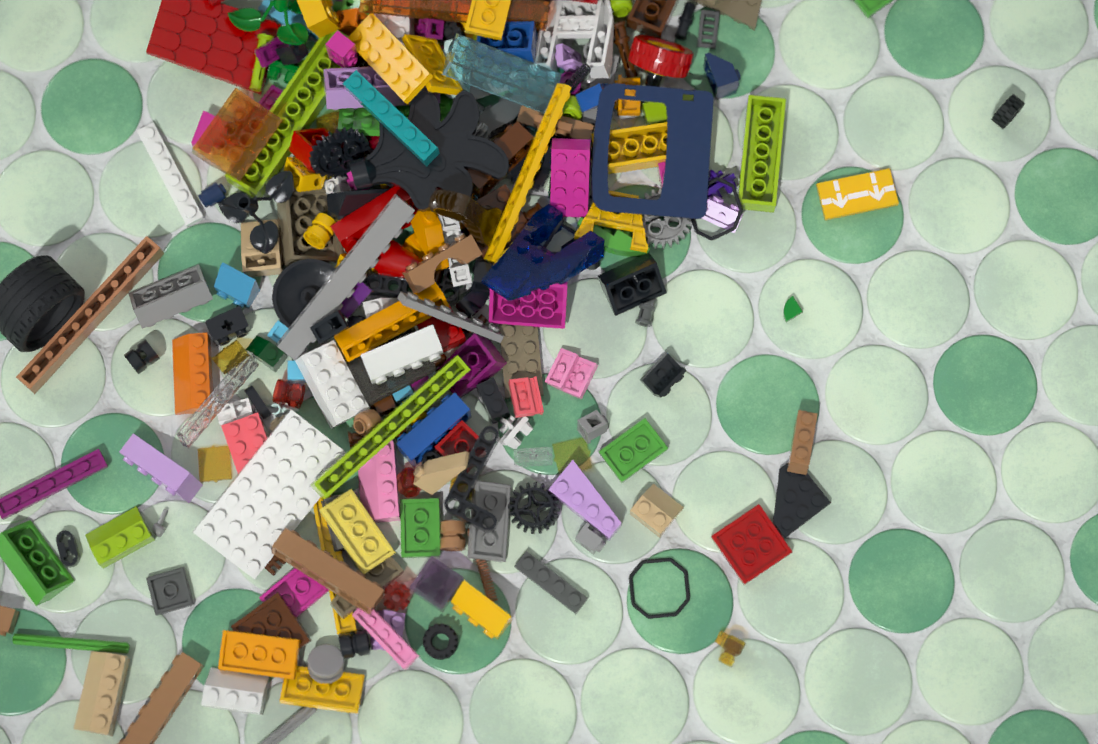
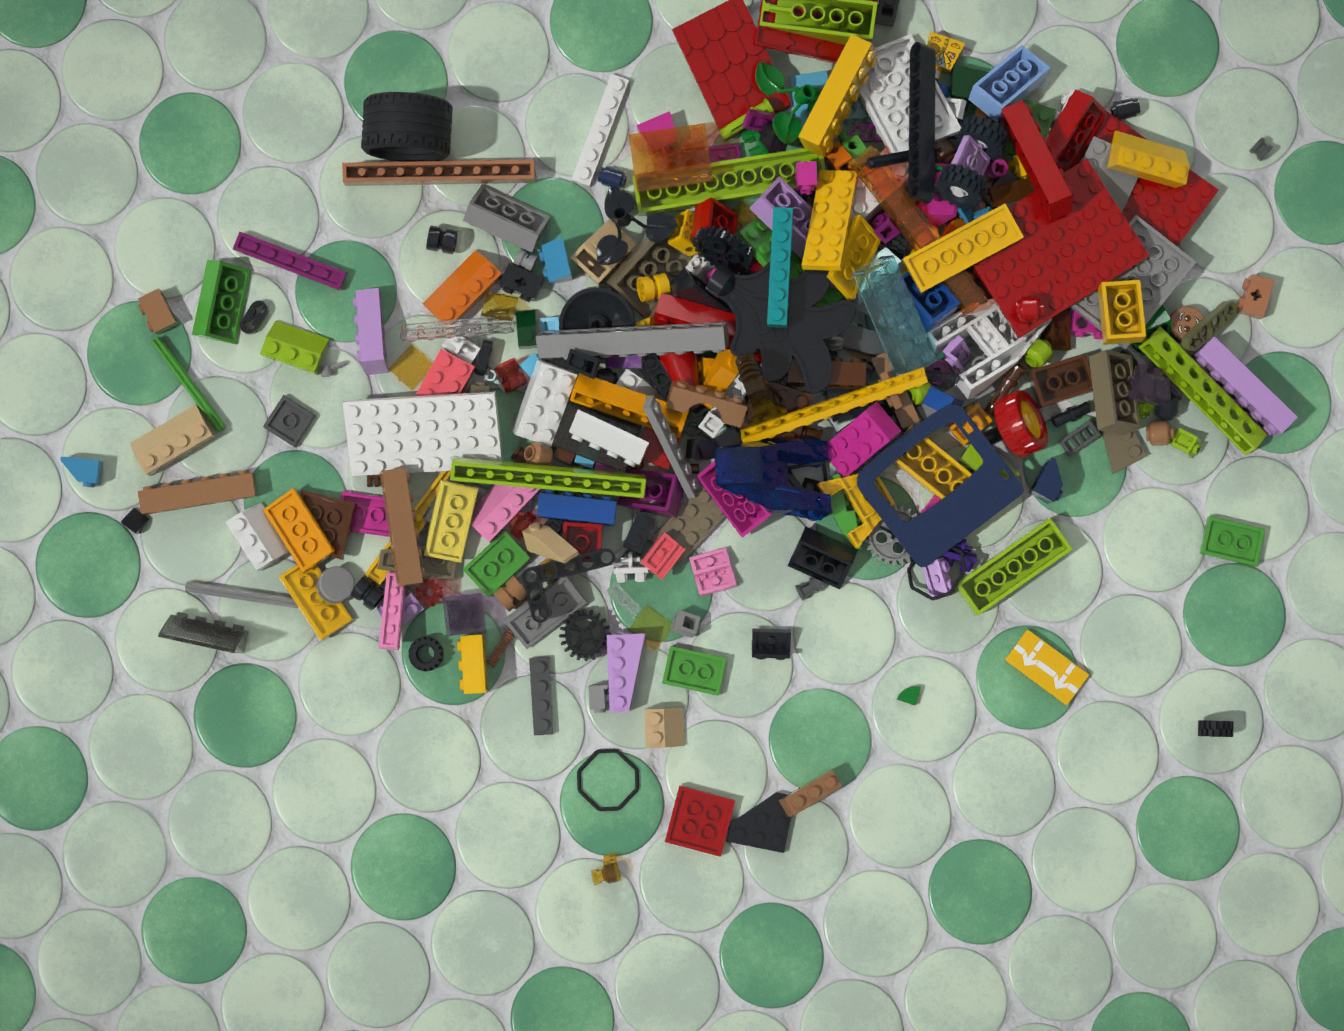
camera: 45 degrees right, 10 degrees up
none -> light grey wheel [513,249,538,273]

